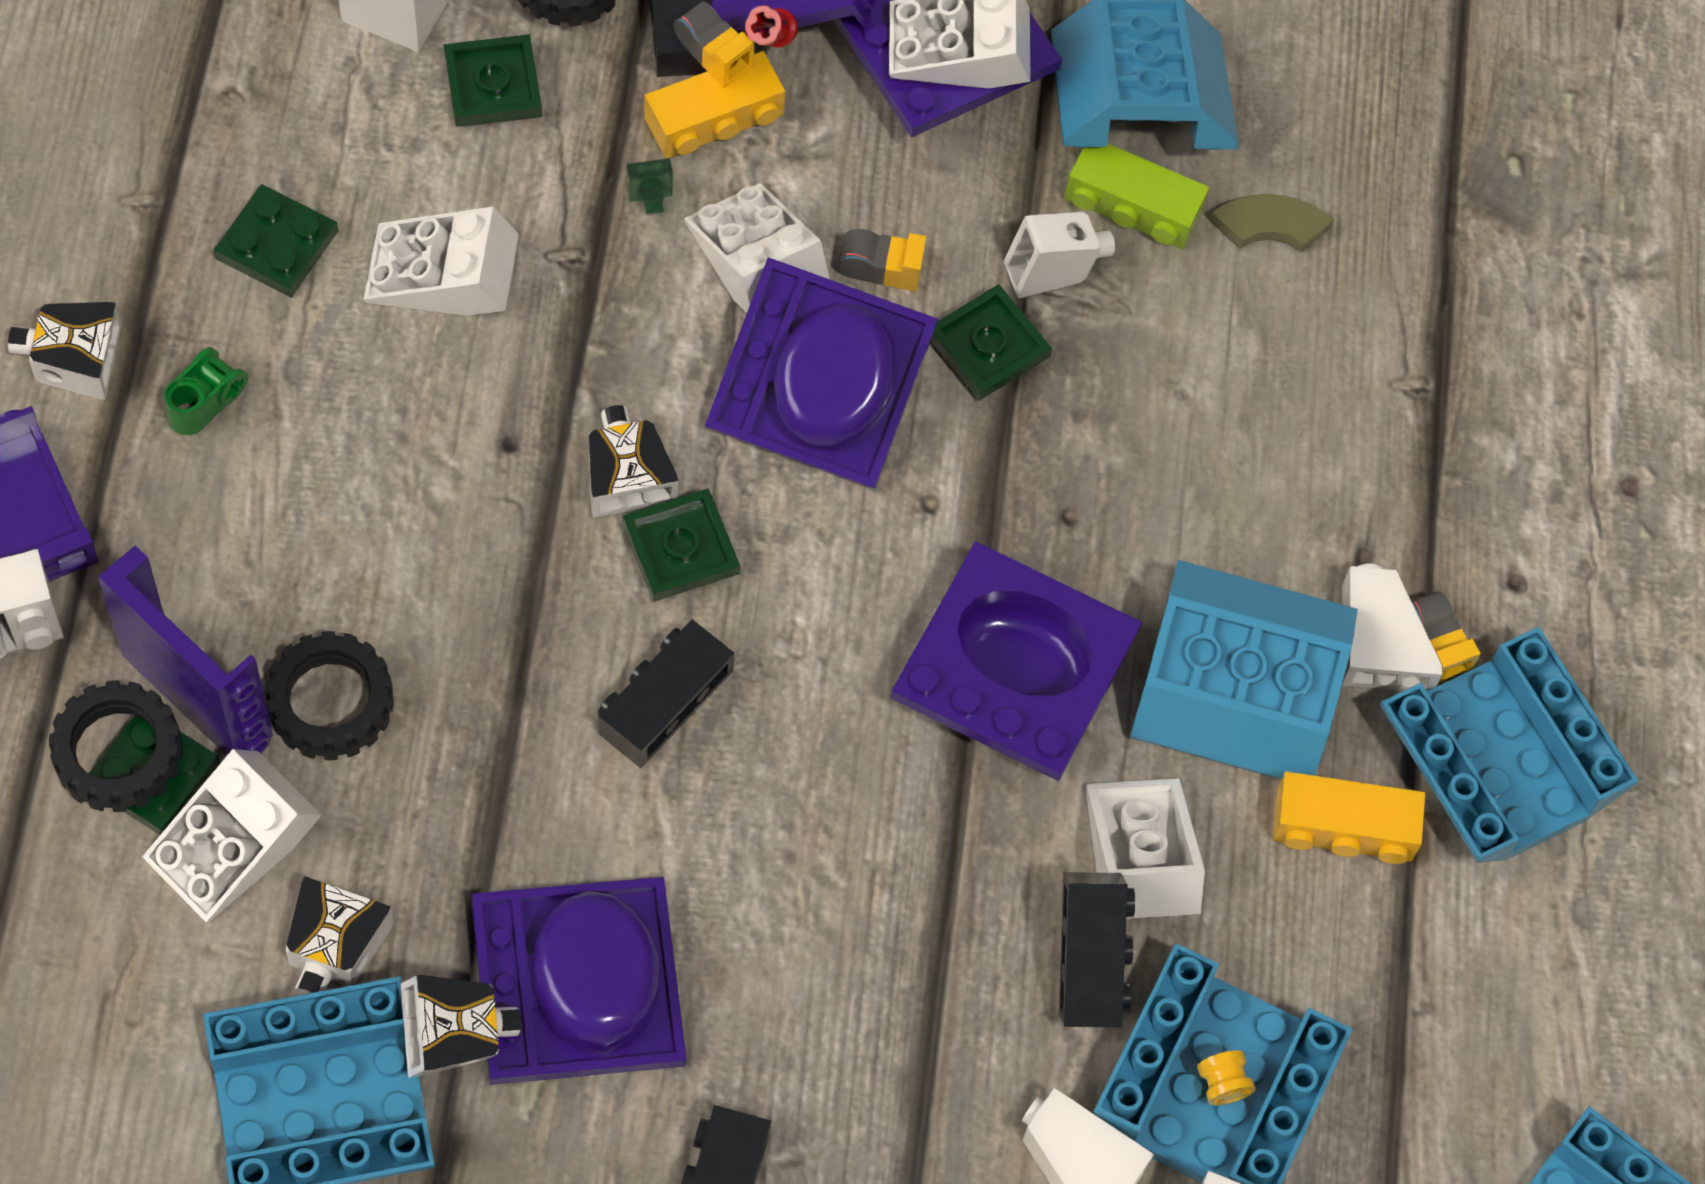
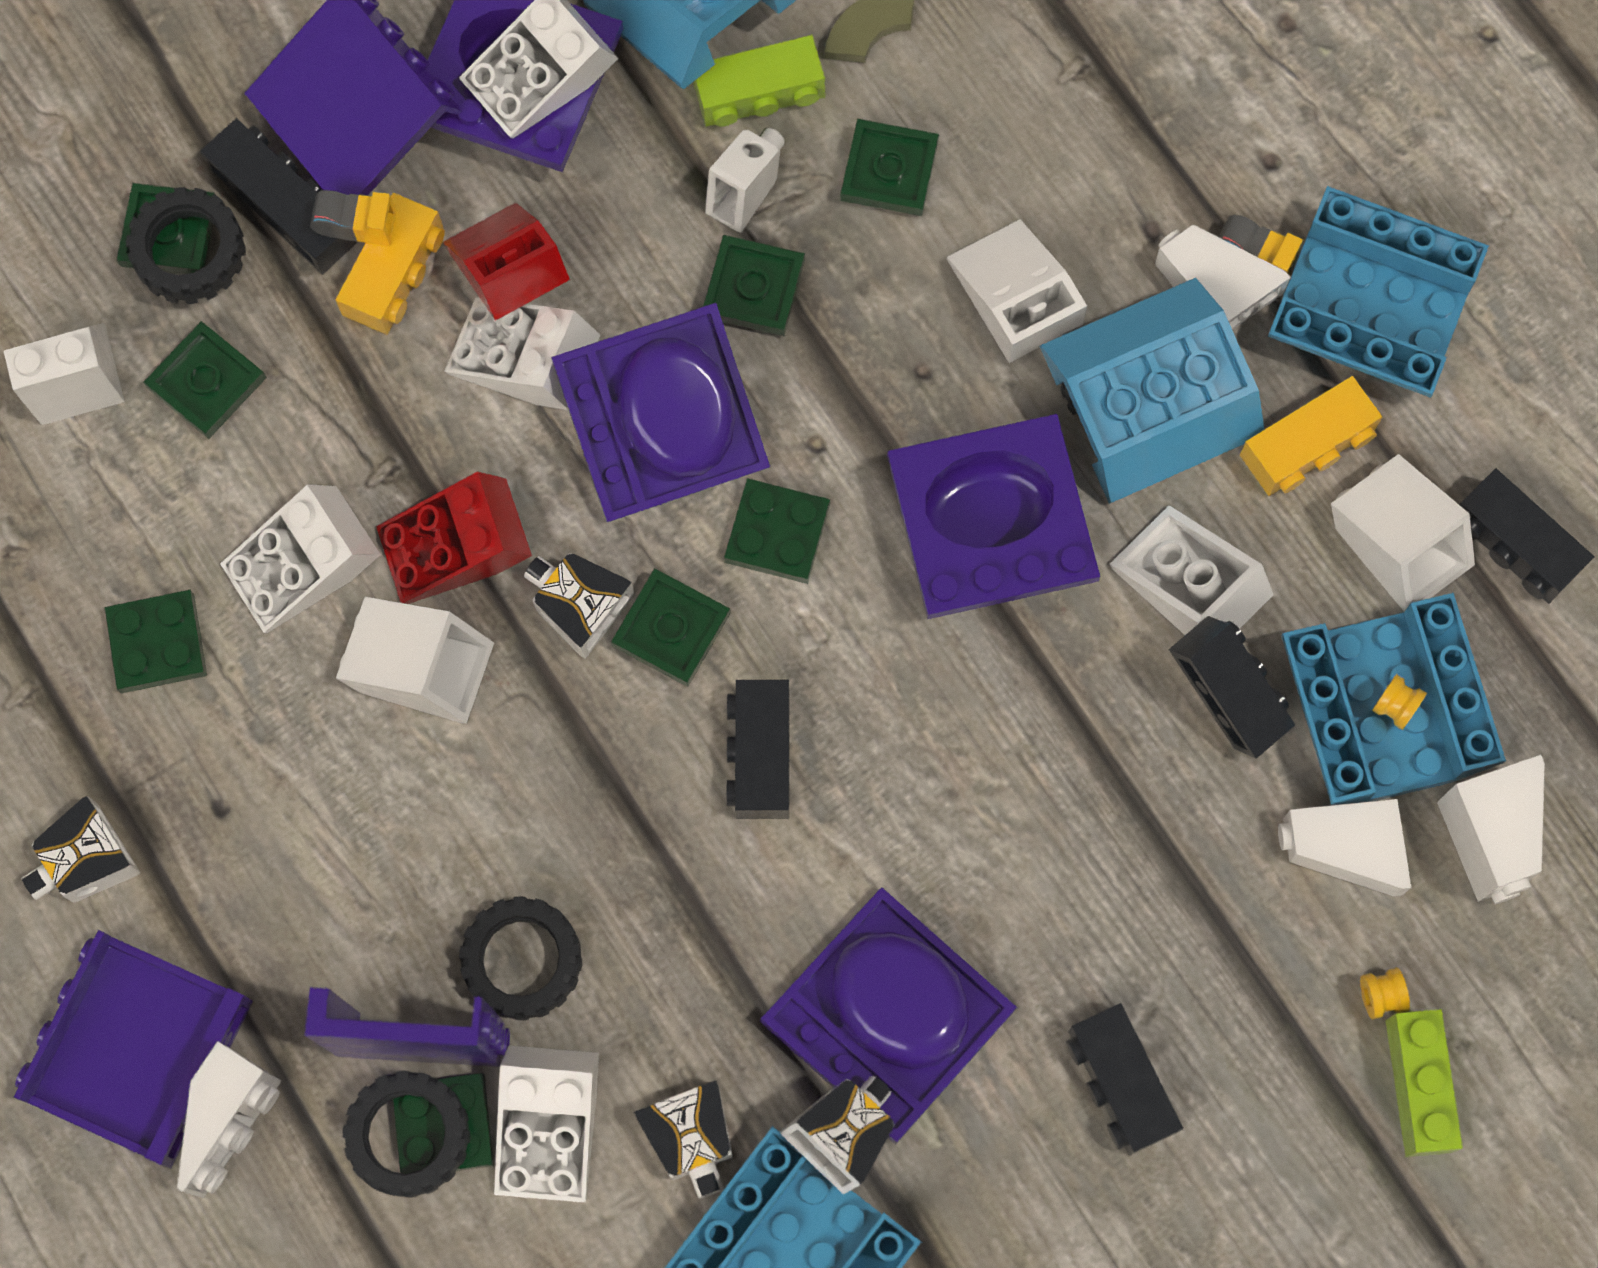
camera: 30 degrees left, 10 degrees up
green piece [164,347,248,435] -> none
clear green tile [626,158,673,215] -> none
red bush [745,5,798,48] -> none
leg [839,229,926,292] -> none
none -> white slope [336,597,494,724]
none -> red slope [376,471,532,604]
none -> red slope [443,202,570,321]
none -> dark green plate [724,478,830,584]
none -> dark green plate [840,118,939,216]
none -> white slope [947,219,1087,363]
none -> white slope [1331,454,1475,611]
none -> black brick [1460,468,1595,604]

